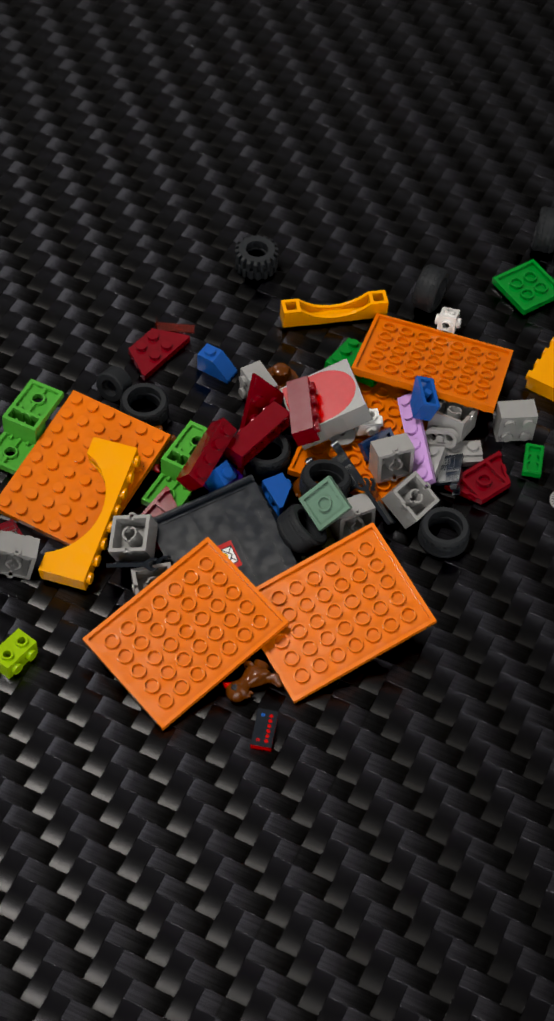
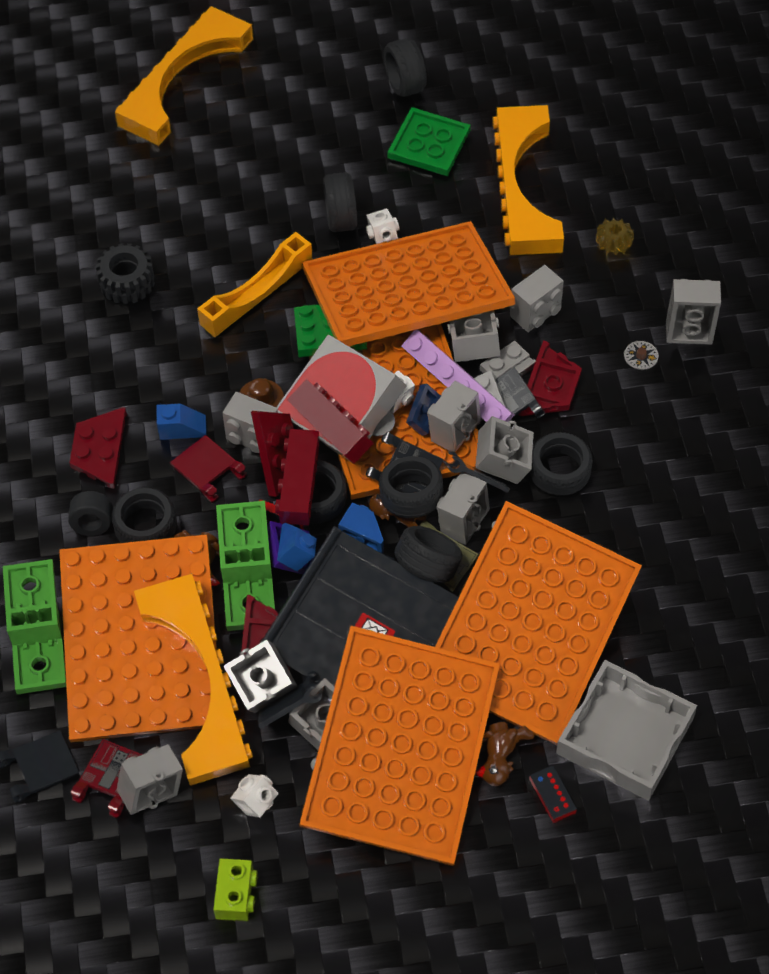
camera: 30 degrees left, 5 degrees up
clear red piece [155,317,195,333] -> none
dark red brick [176,417,237,492] -> none
sand green plate [299,476,352,531] -> none
blue slope [410,376,440,421] -> none
light grey plate [425,427,460,448] -> none
green plate [521,443,545,479] -> none
none -> light orange arch [115,6,253,146]
none -> dark red flag [170,435,247,502]
none -> white brick [230,774,278,817]
none -> light grey tile [556,660,697,801]

